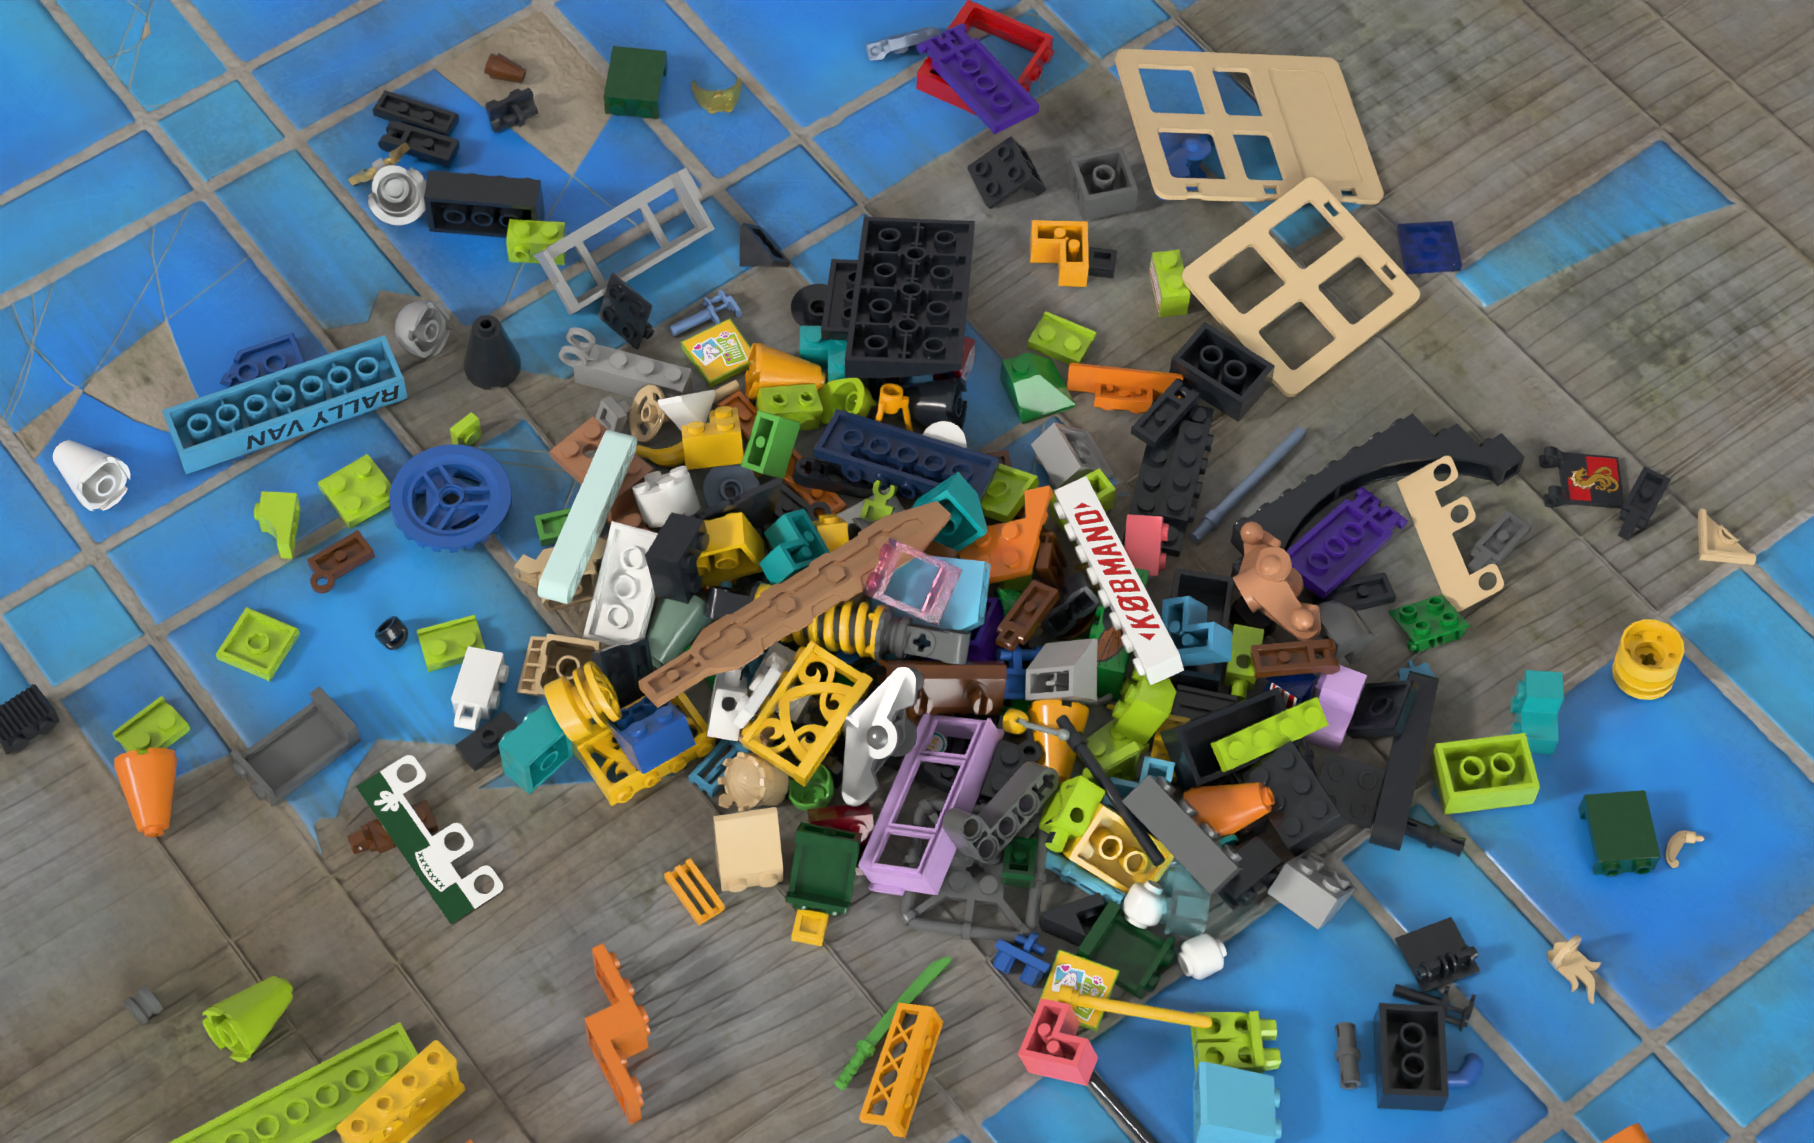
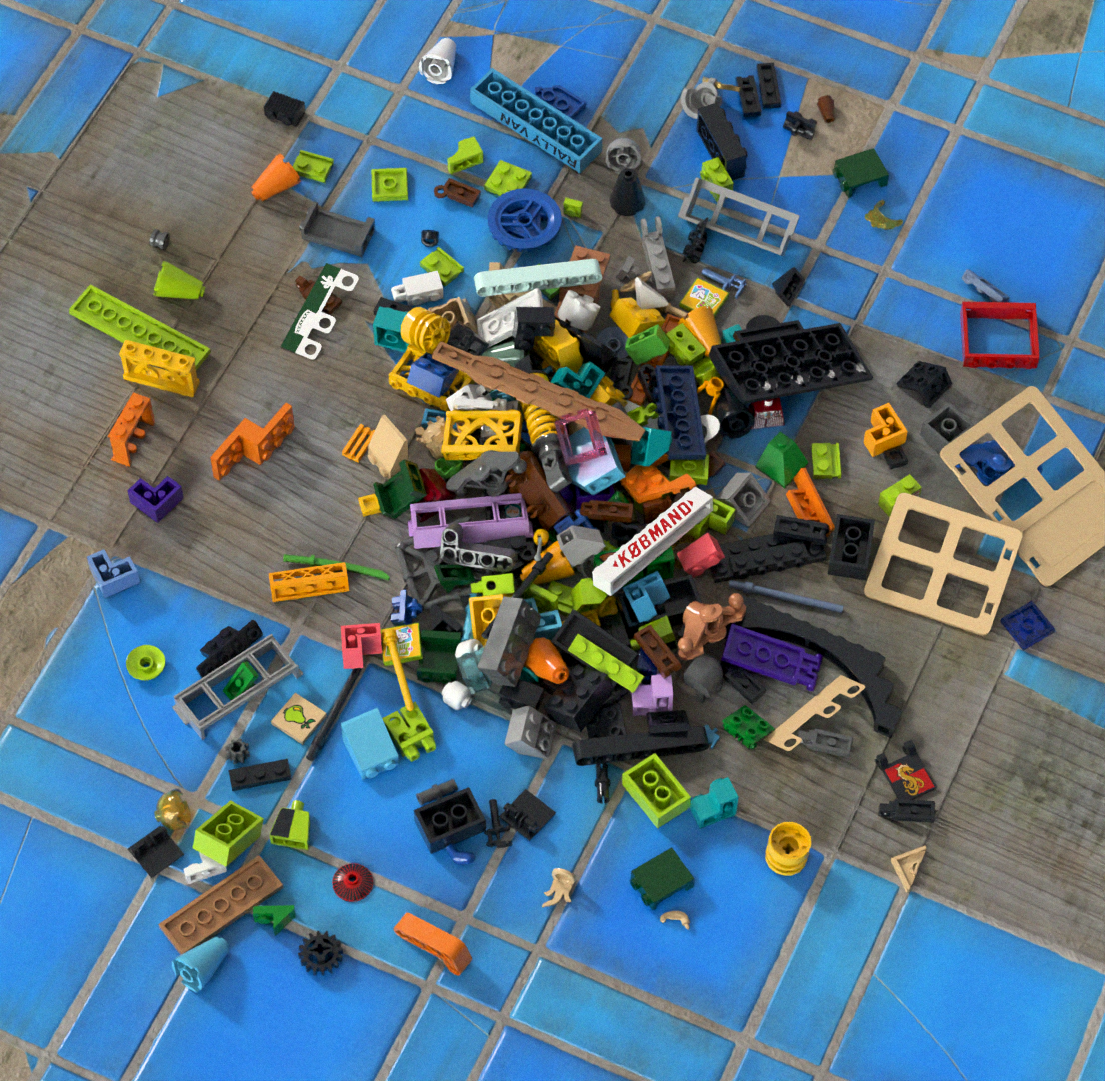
camera: 65 degrees right, 0 degrees up
dark purple hinge [916,23,1040,134] -> none

